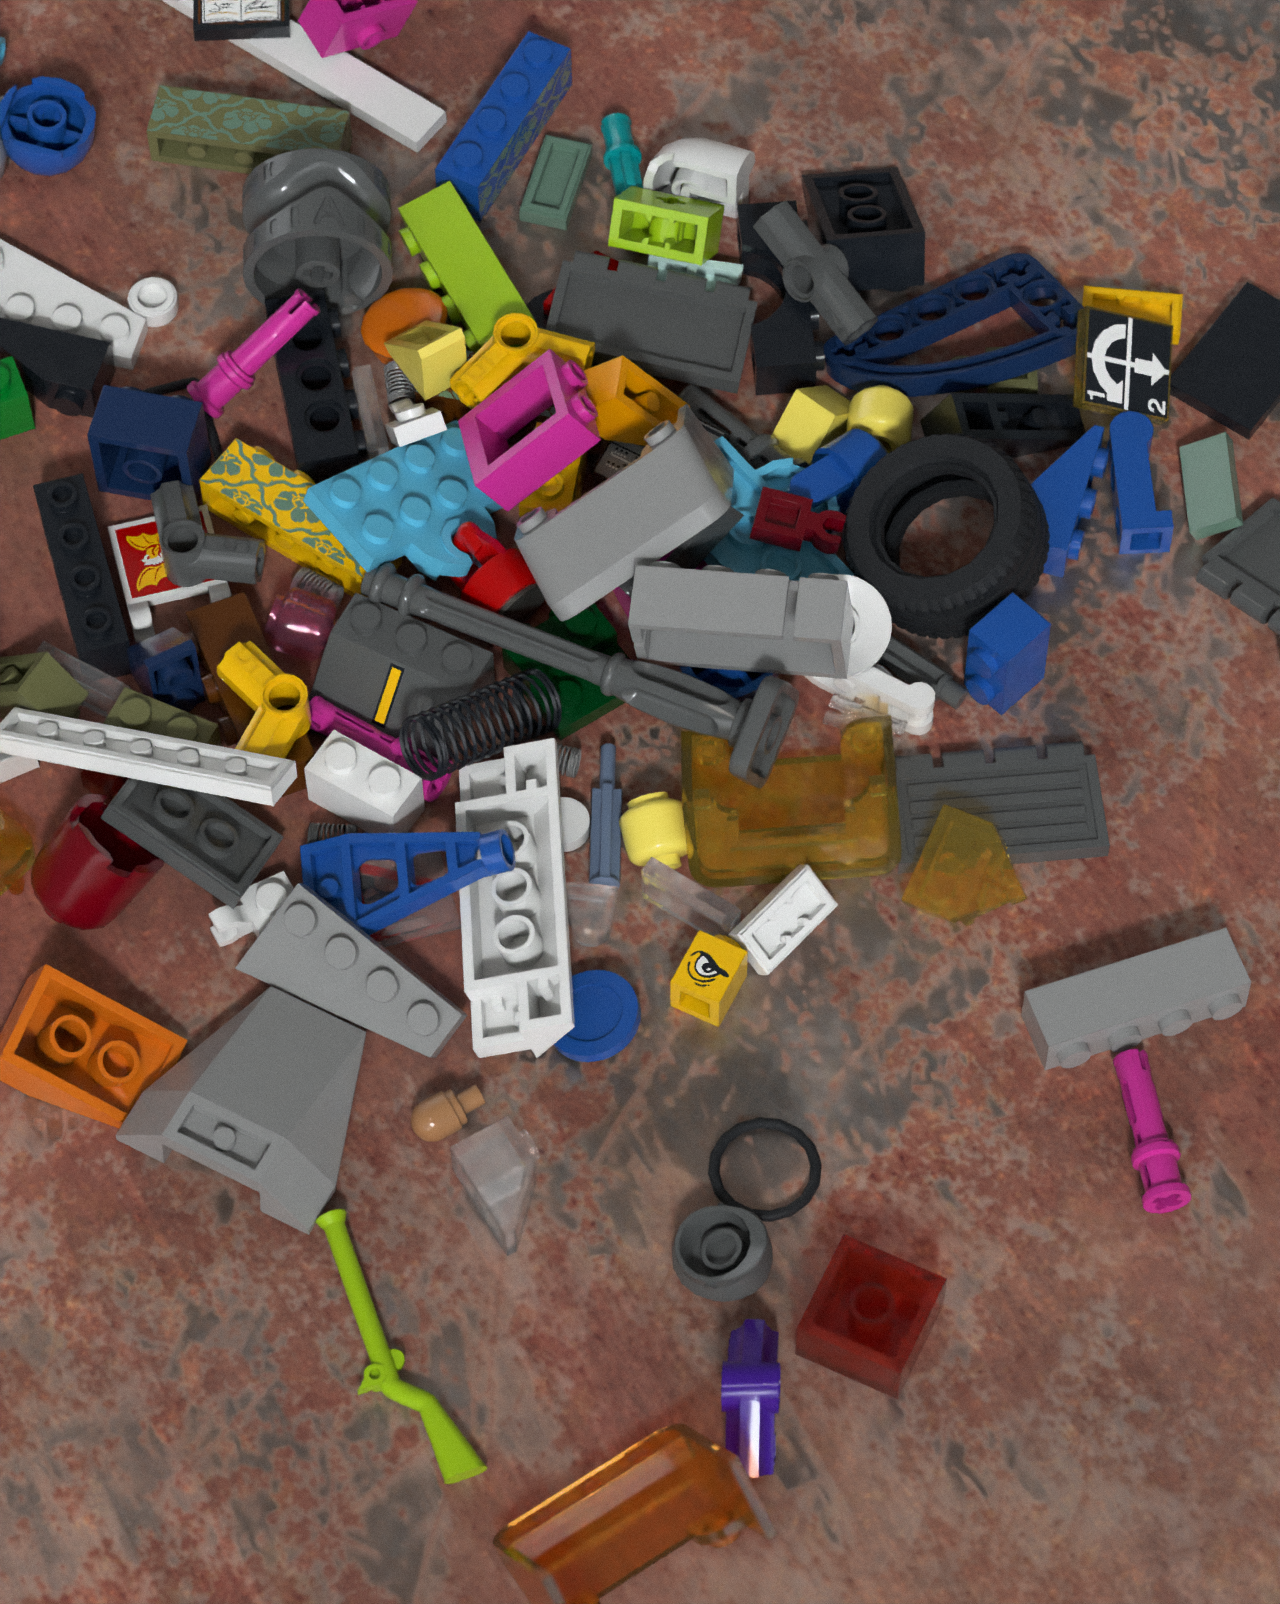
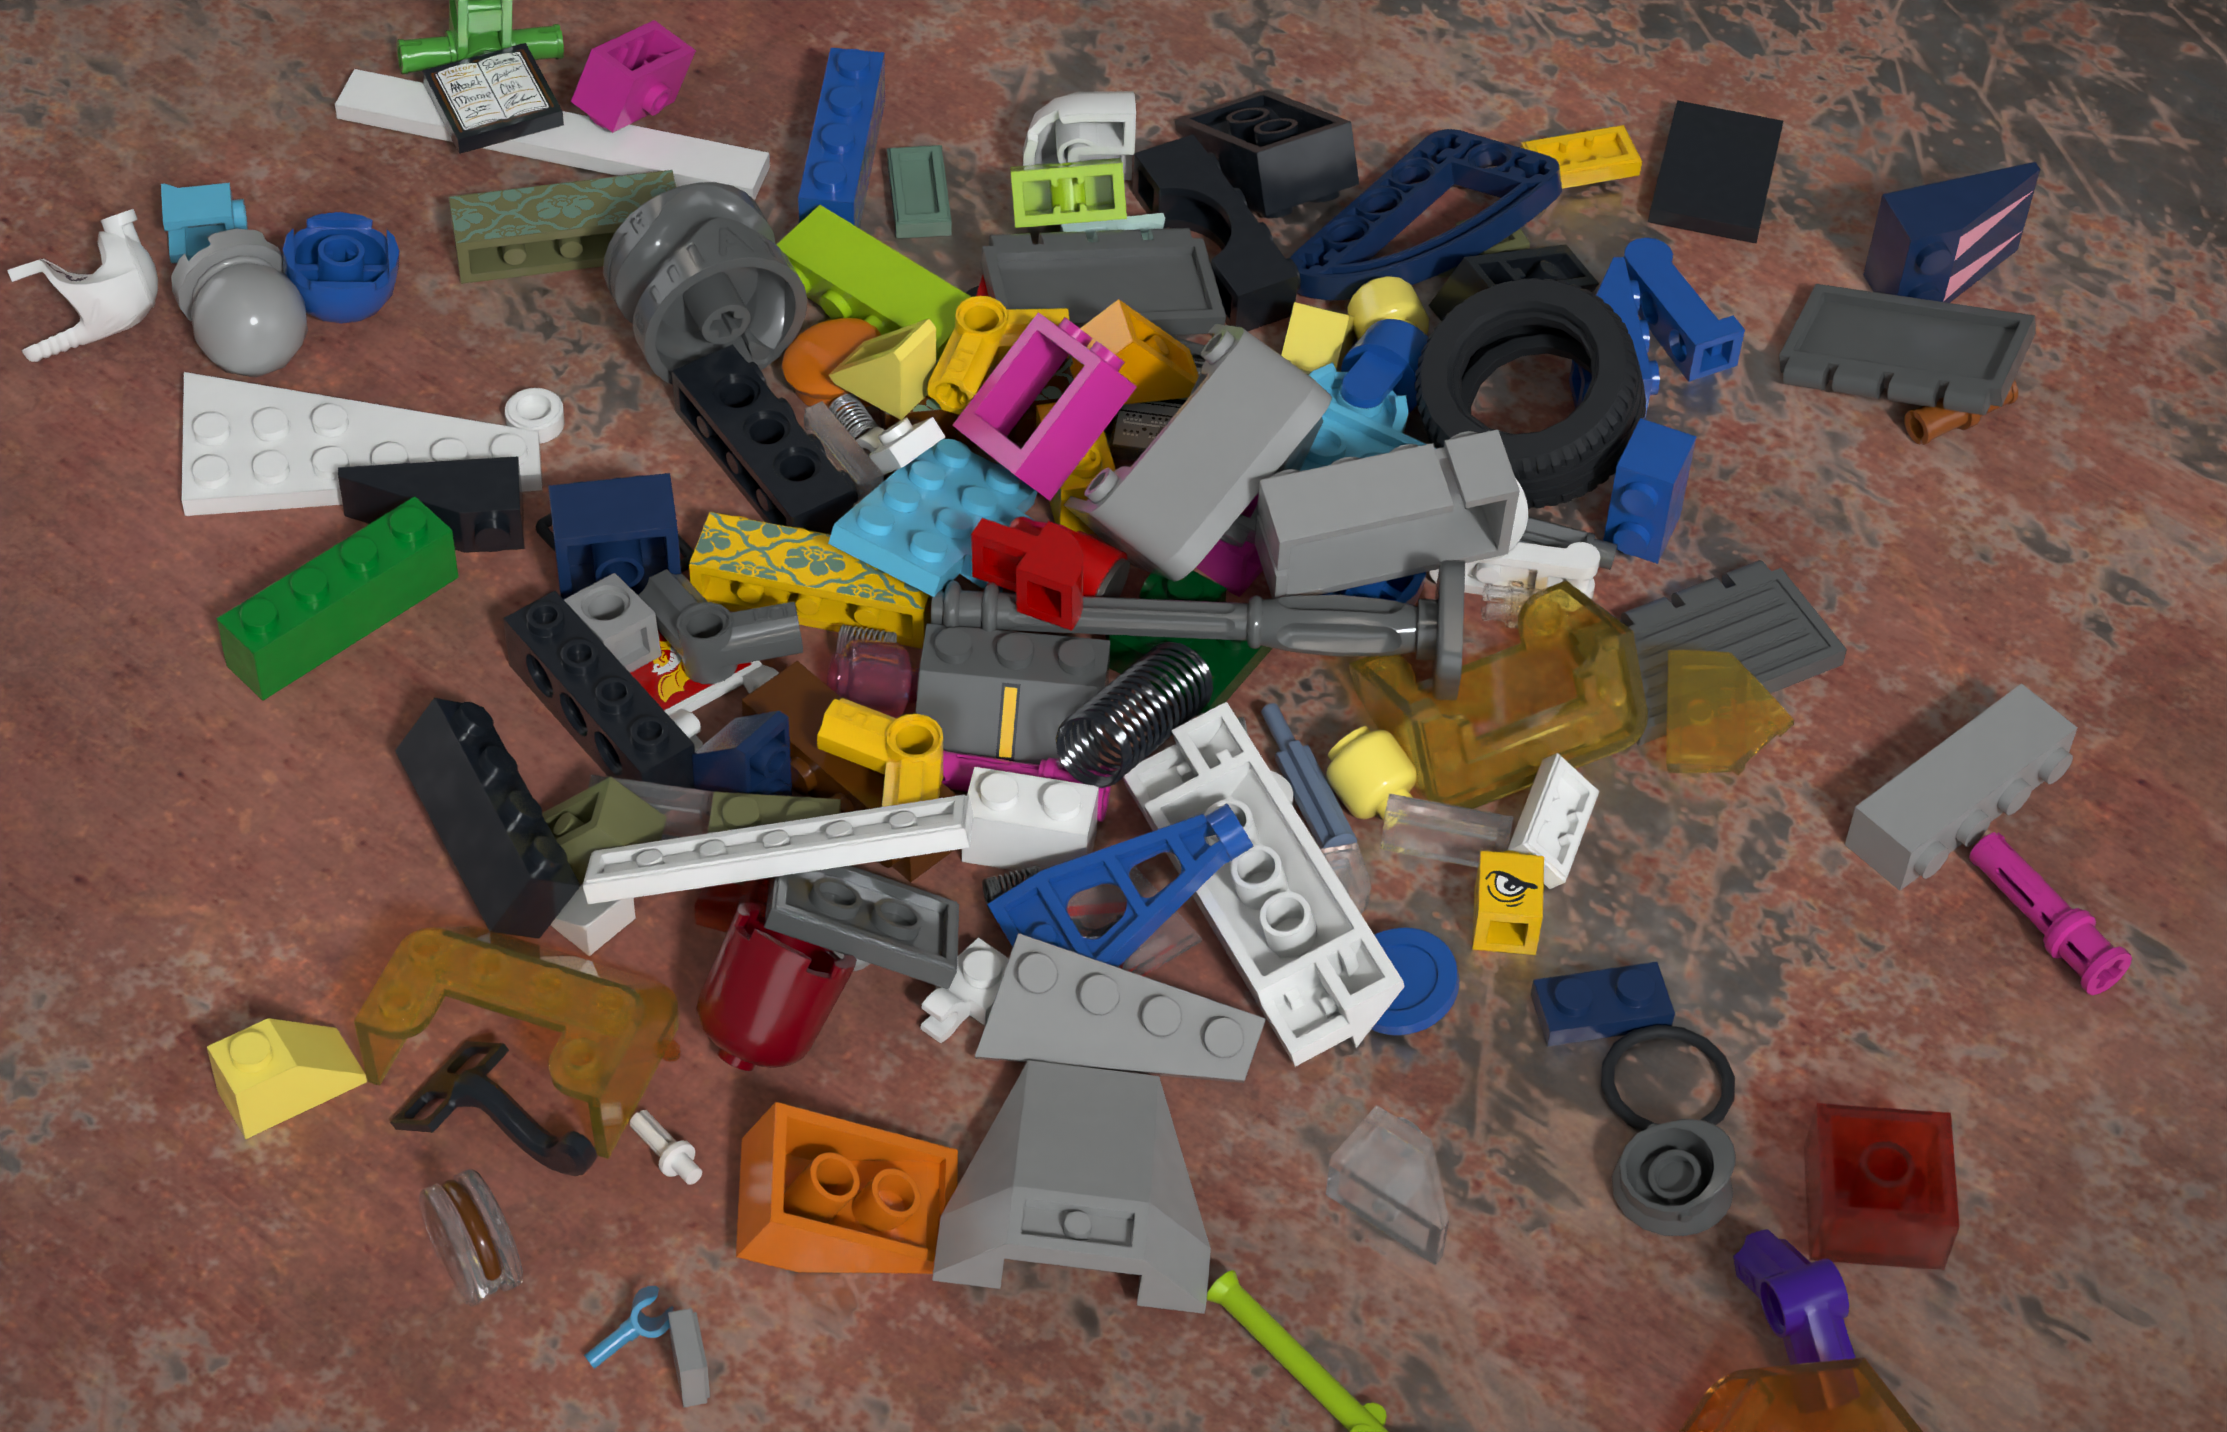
camera: 25 degrees left, 10 degrees down
dark pink pin [187,288,321,419] -> none
medium nougat cylinder [411,1085,485,1142] -> none
teal axle [600,113,643,196] -> none
dark red plate [749,486,846,554] -> none
dark grey piece [753,201,879,346] -> none
tile [1073,306,1173,425] -> none
sand green tile [1179,432,1243,540] -> none
none -> light grey brick [564,573,662,673]
none -> red brick [971,518,1083,631]
none -> dark blue plate [1530,962,1675,1047]

